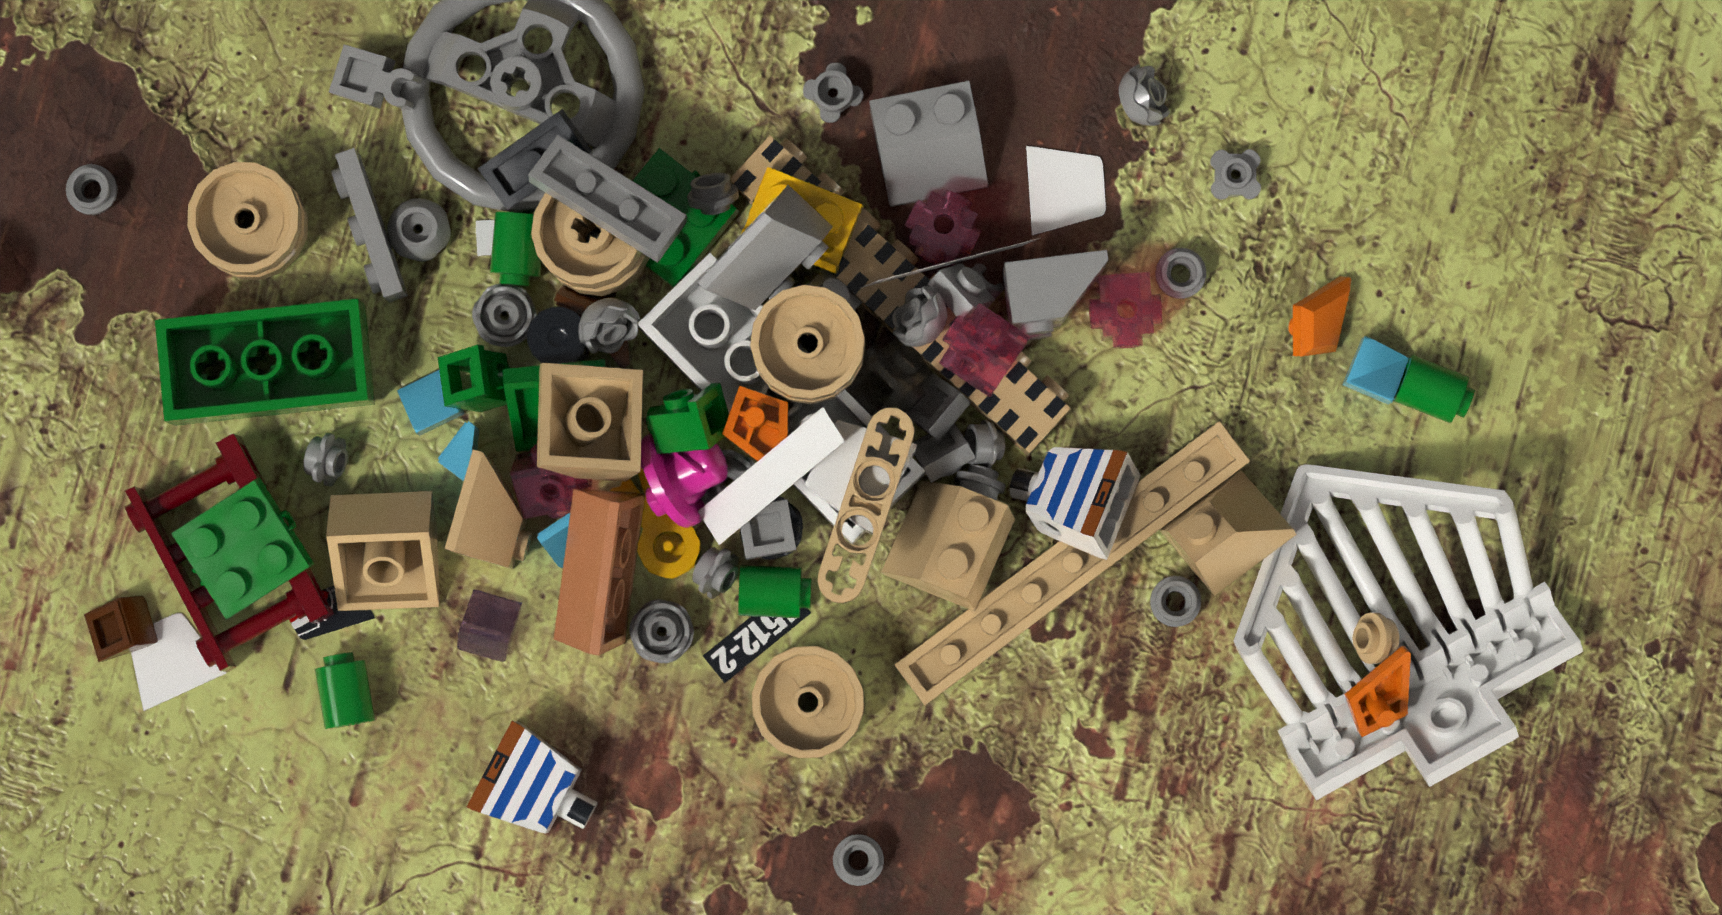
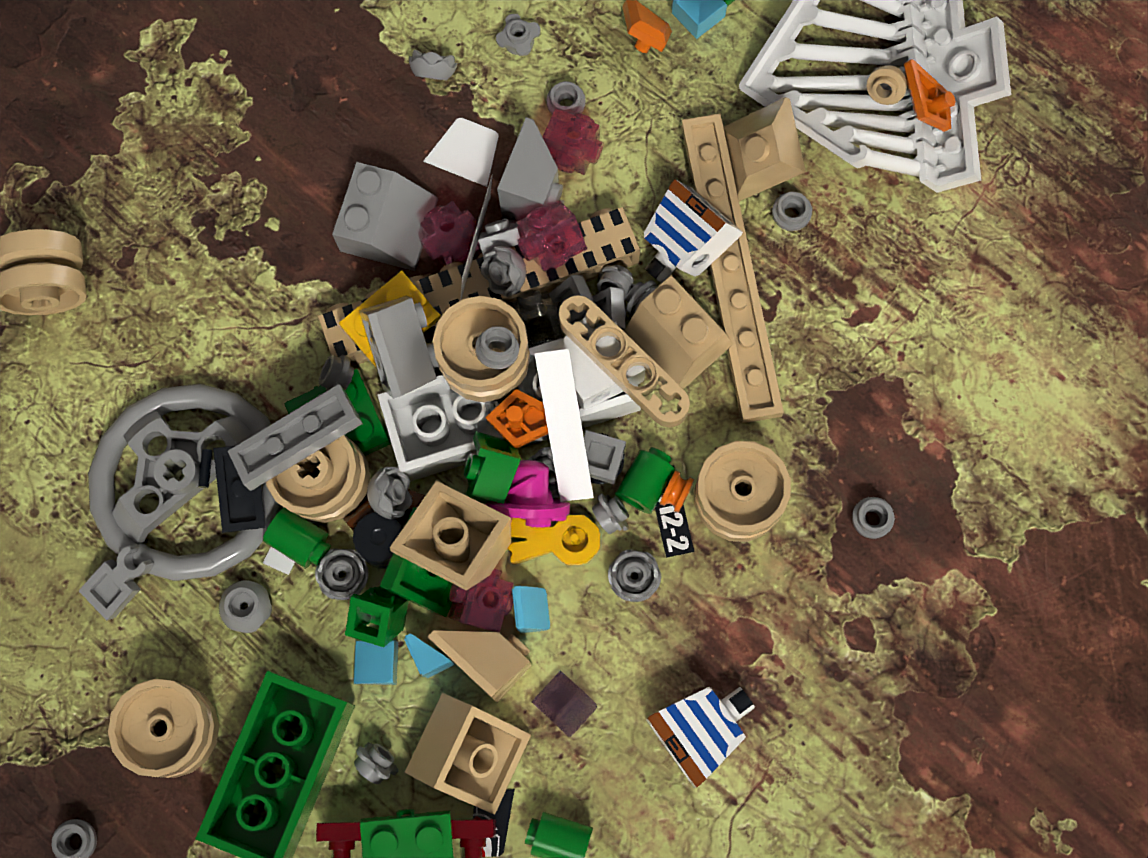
camera: 65 degrees left, 10 degrees down
light grey plate [331,148,408,303] -> none
nougat slope [554,489,645,656] -> none
light grey plate [803,63,863,123] -> none
none -> black piece [198,449,213,488]
none -> light grey plate [475,326,519,369]
none -> orange bush [660,471,694,513]

